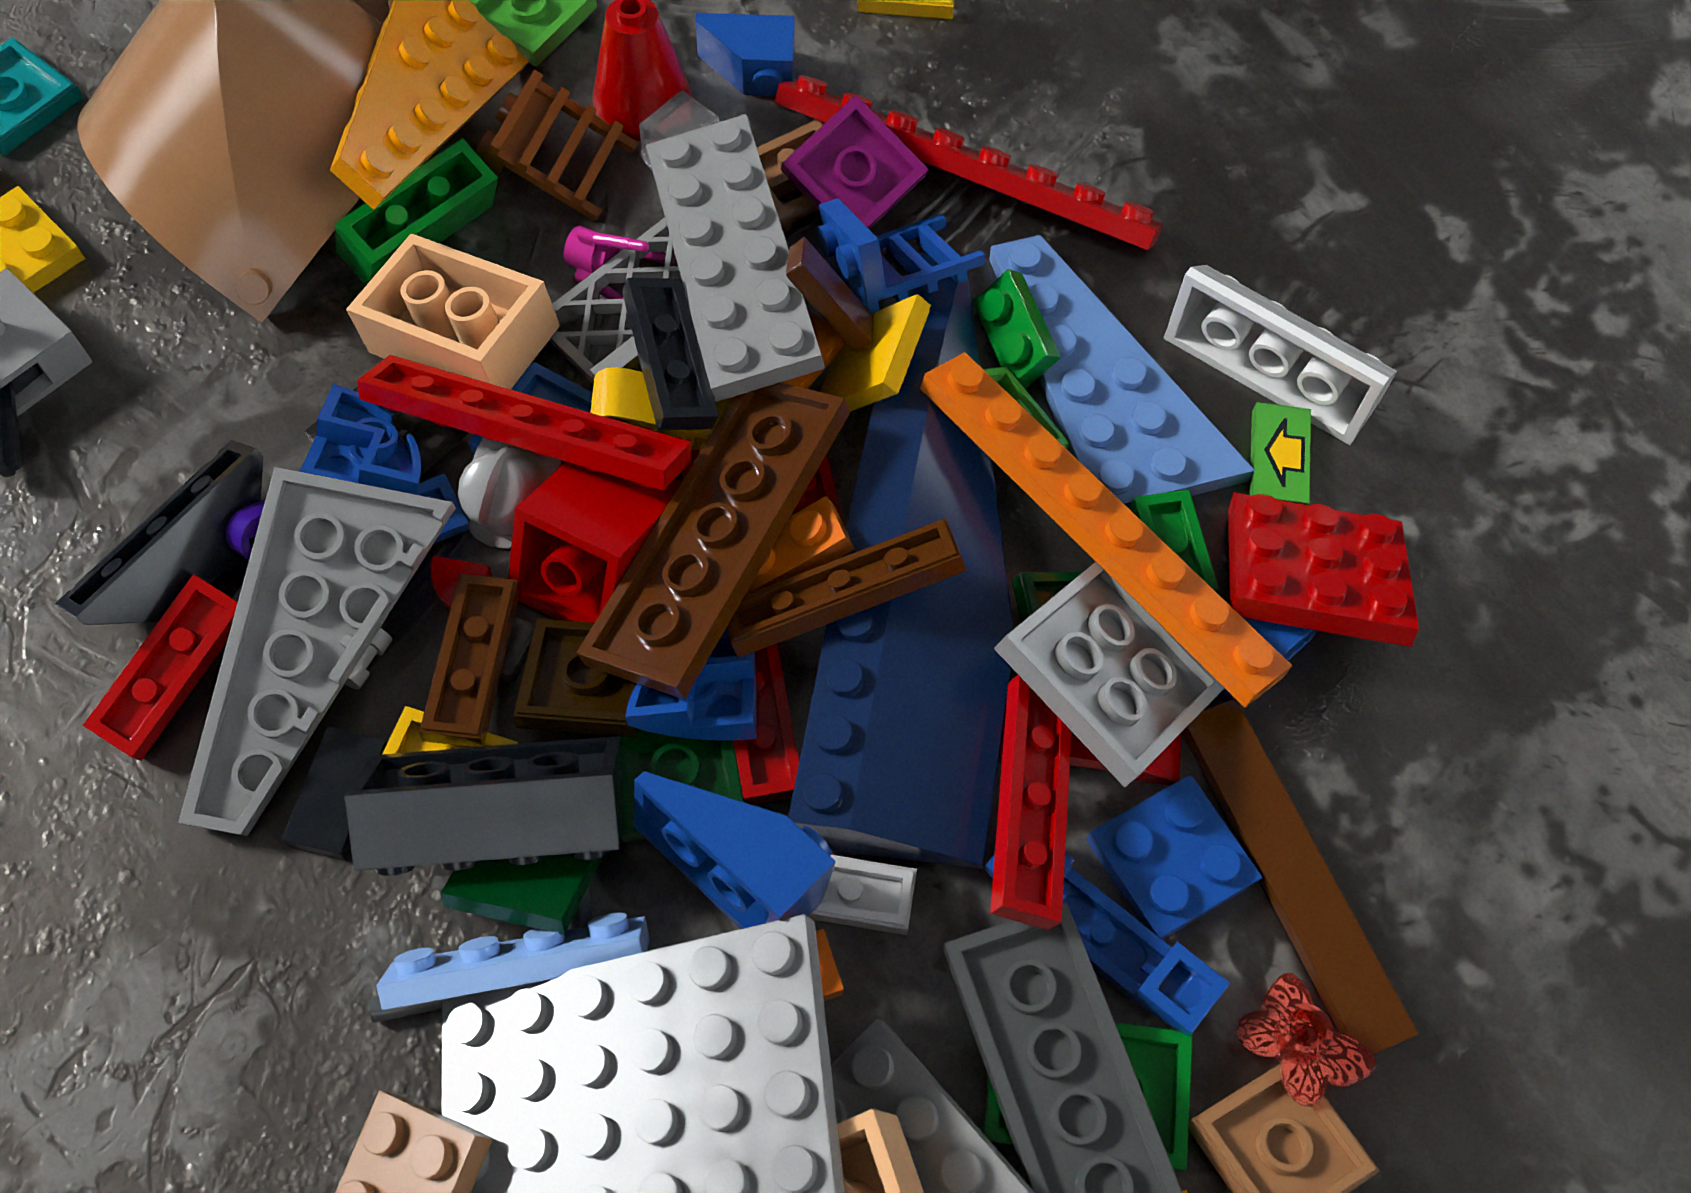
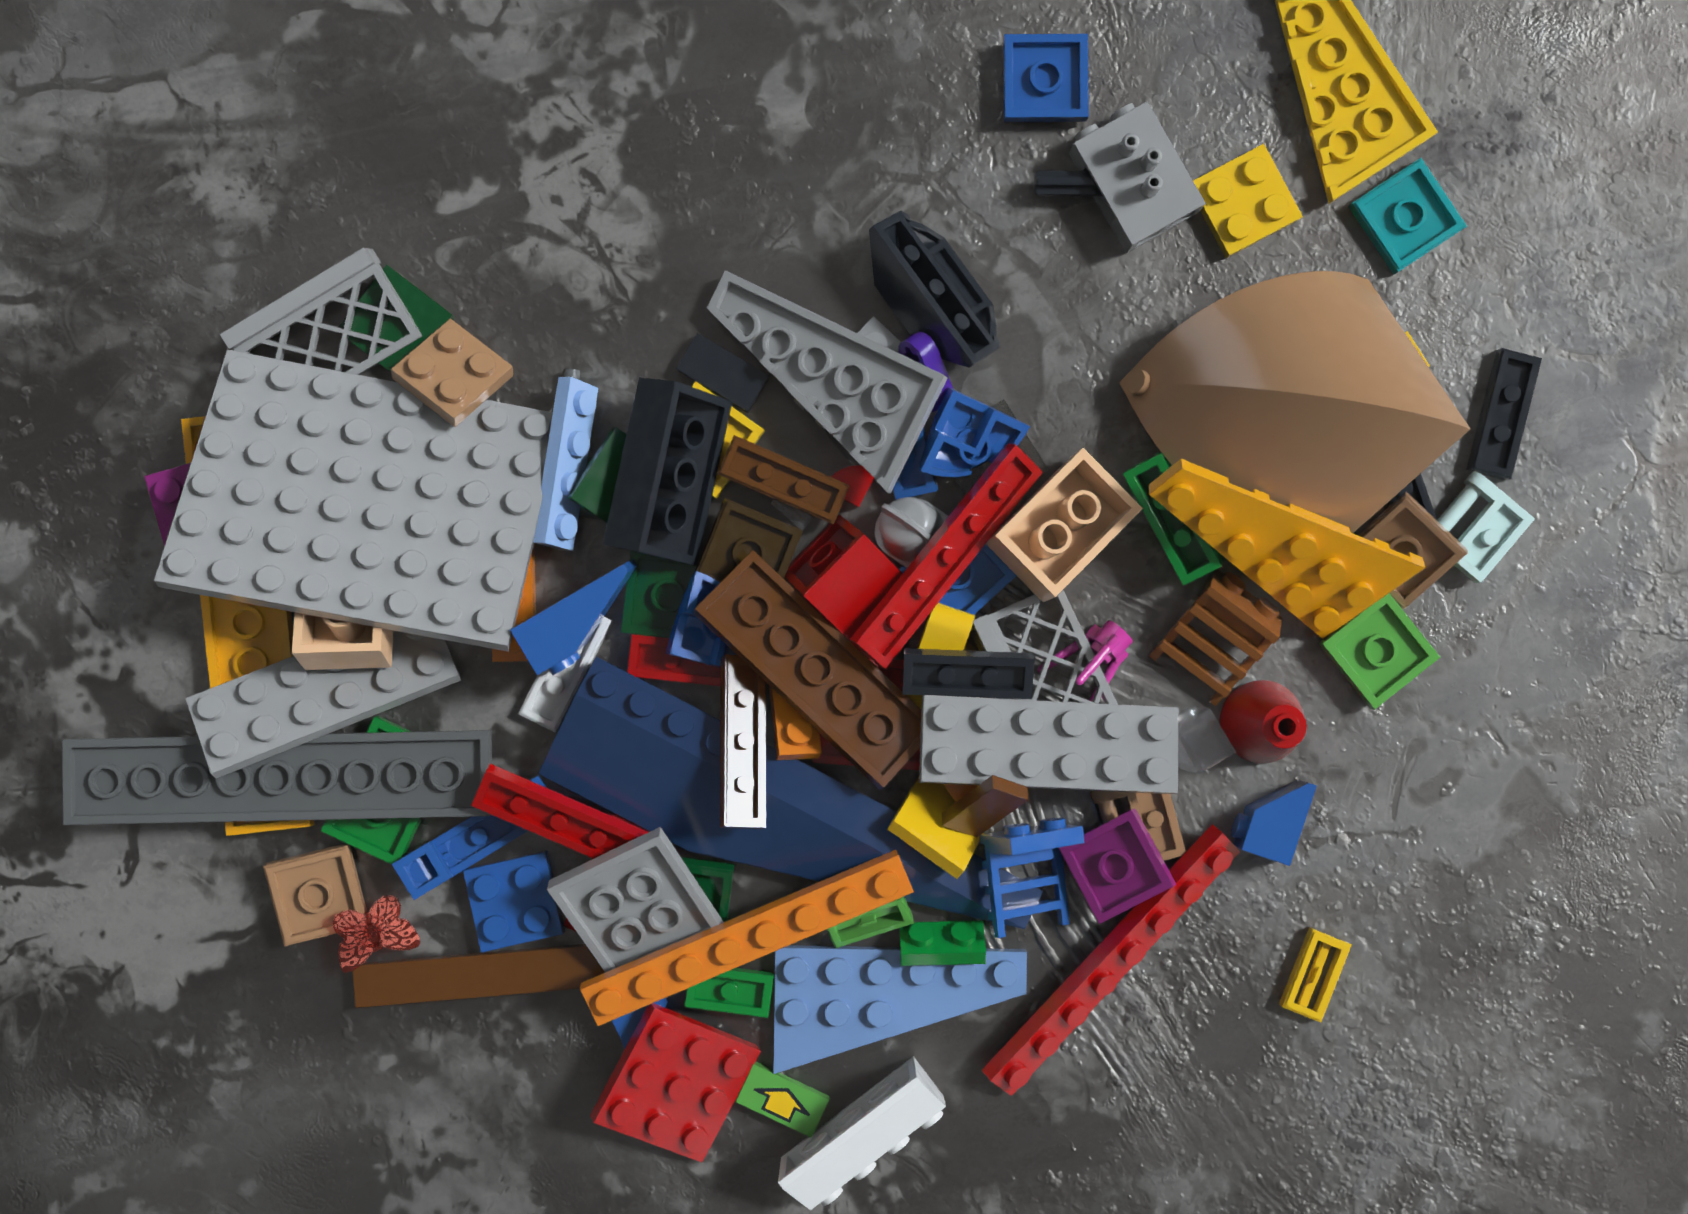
camera: 115 degrees right, 25 degrees up
red plate [82,574,238,761] -> none

